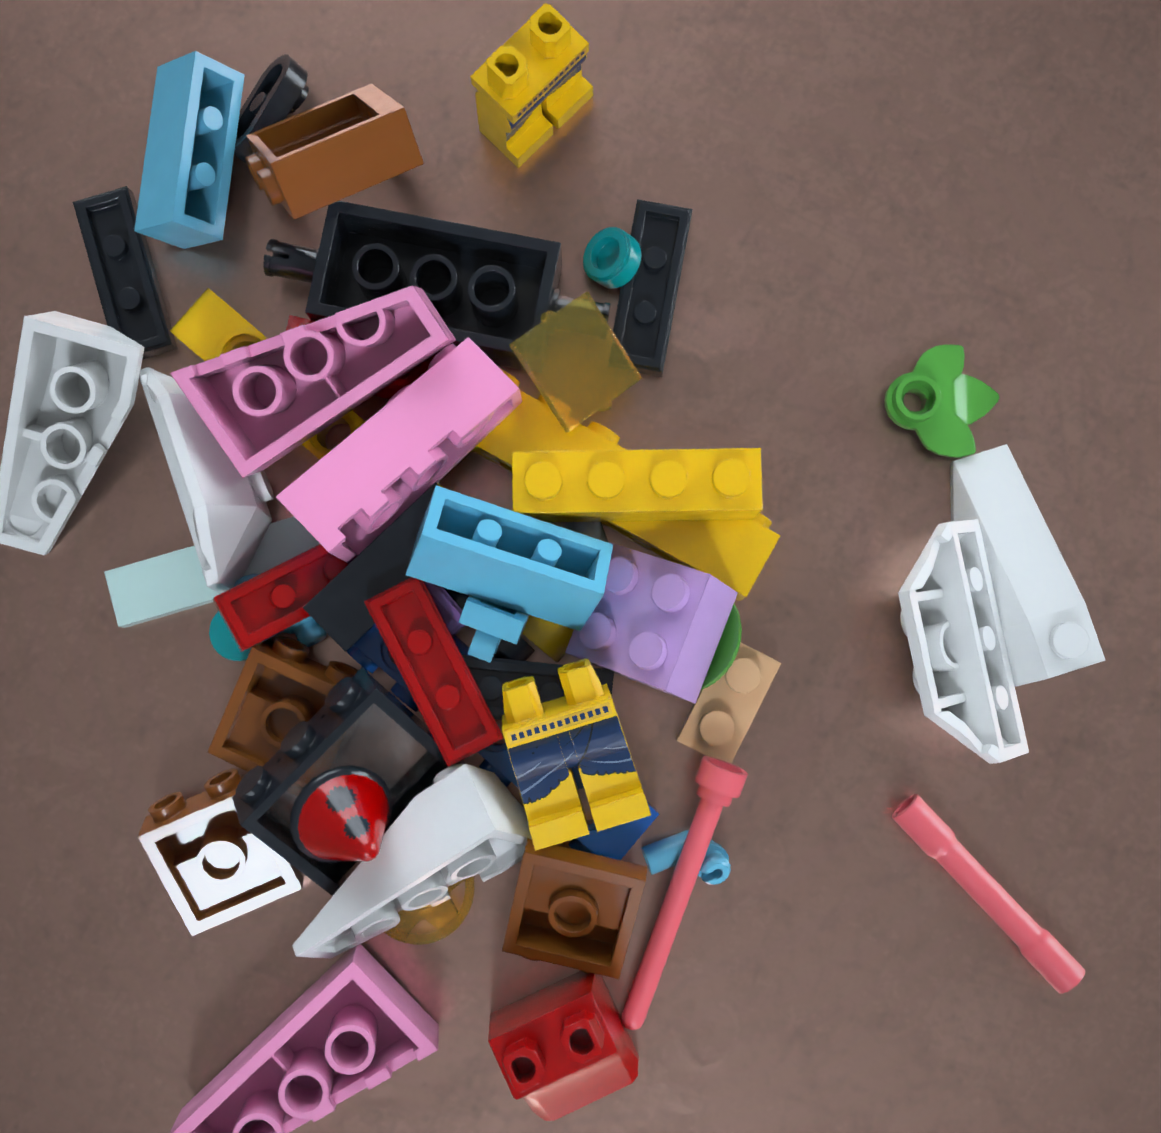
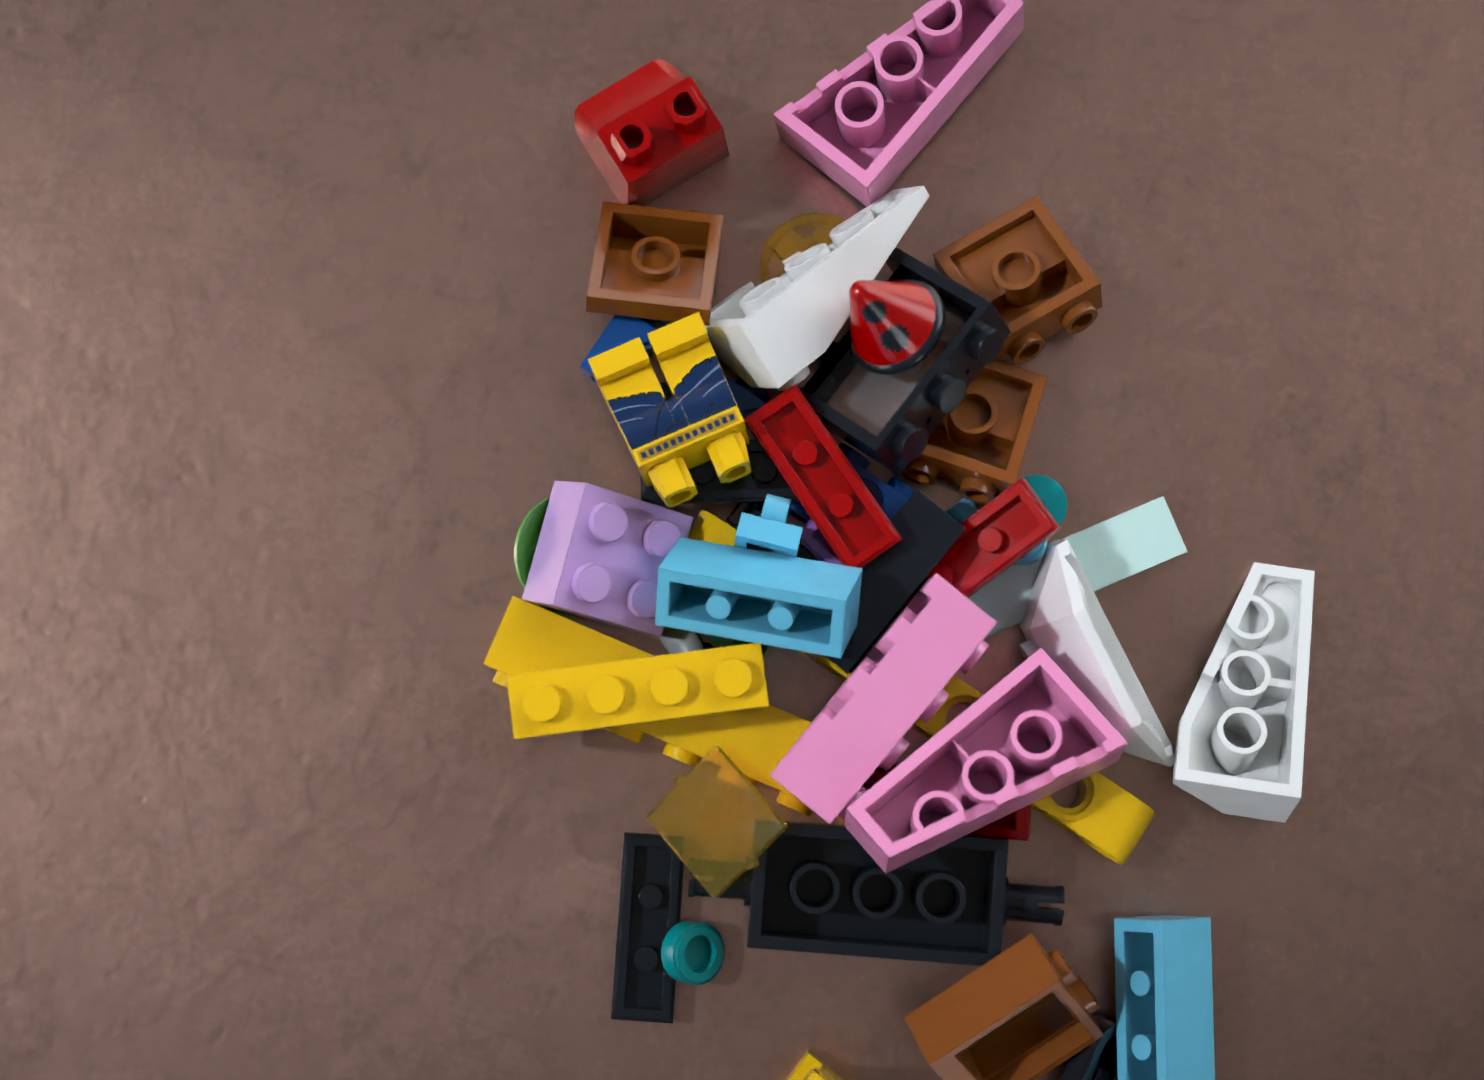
camera: 170 degrees right, 0 degrees up
black tile [73,186,178,360] -> none
coral piece [621,756,748,1030] -> none
medium azure arm [641,830,731,885] -> none
light nougat plate [676,642,781,764] -> none
bright green plate [885,345,1000,458] -> none
coral piece [892,794,1085,994] -> none
white wedge [898,519,1029,764] -> none
white wedge [950,444,1105,687] -> none

